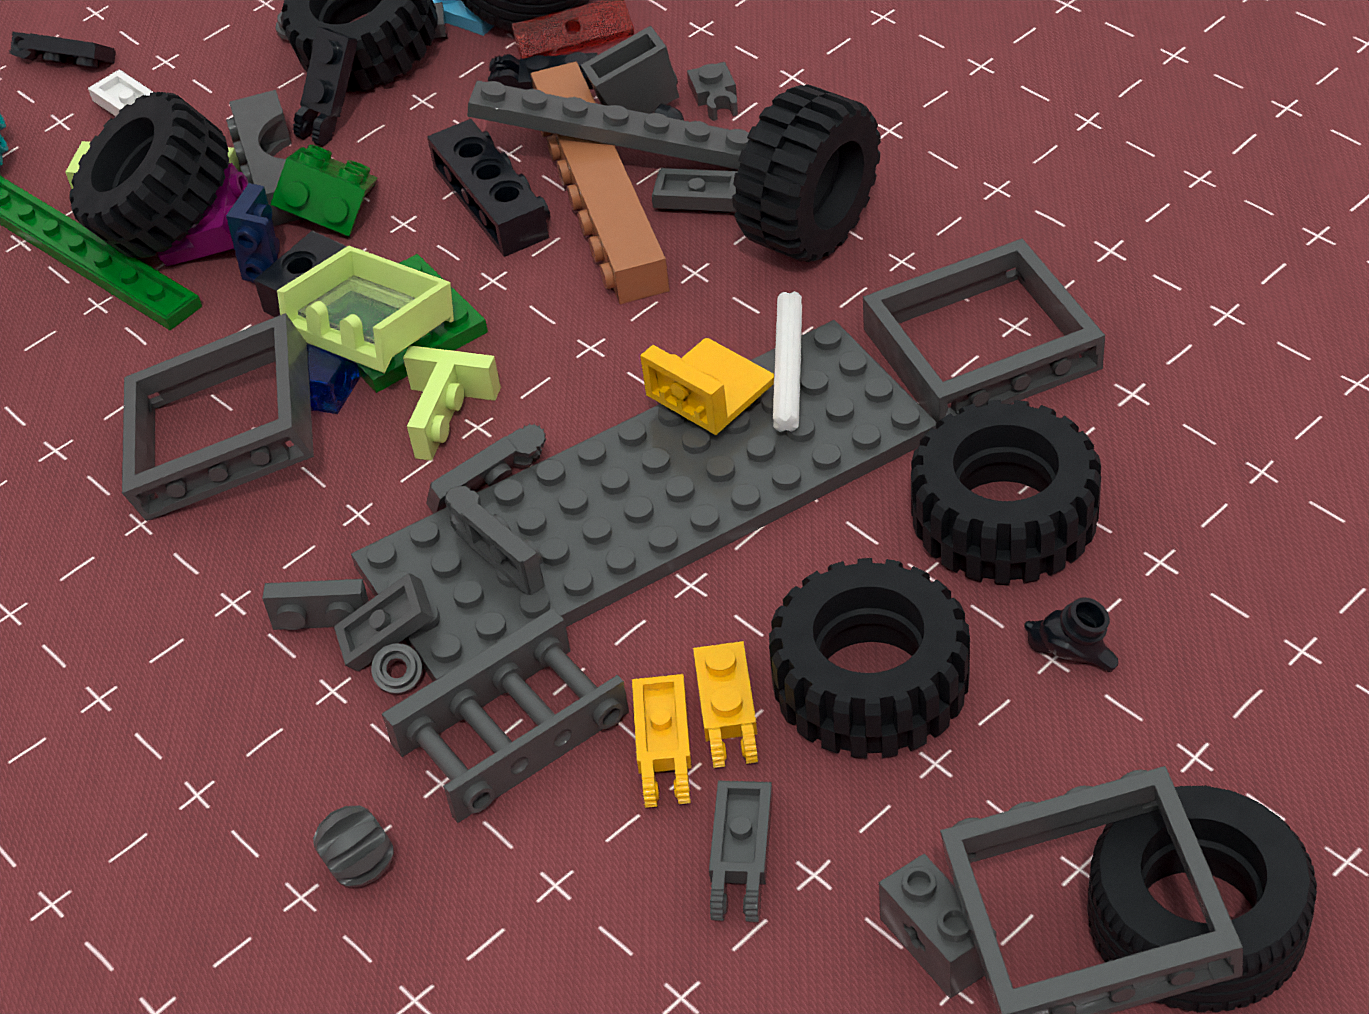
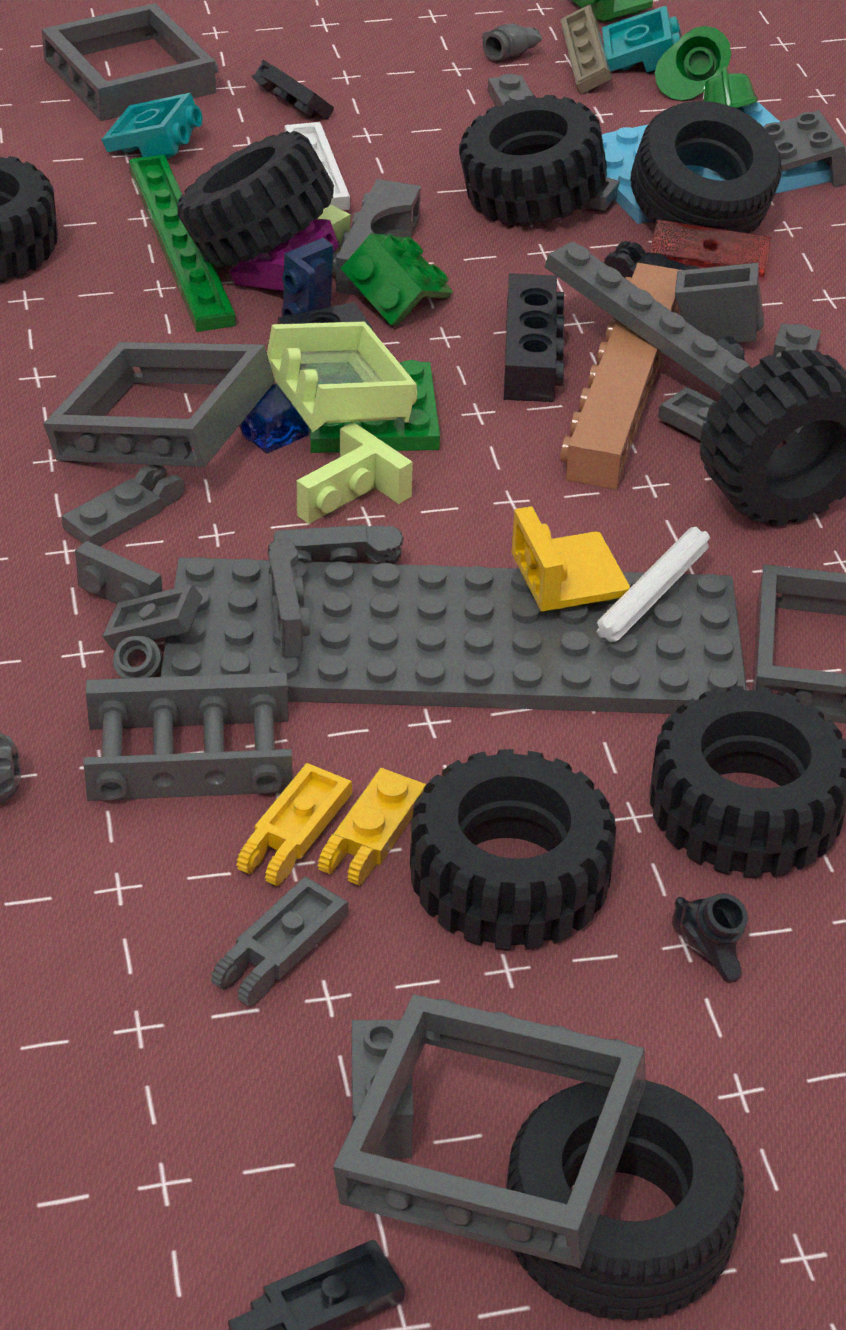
camera: 25 degrees right, 5 degrees down
black hinge [292,27,358,147] -> none
none -> dark grey hinge [62,465,186,546]

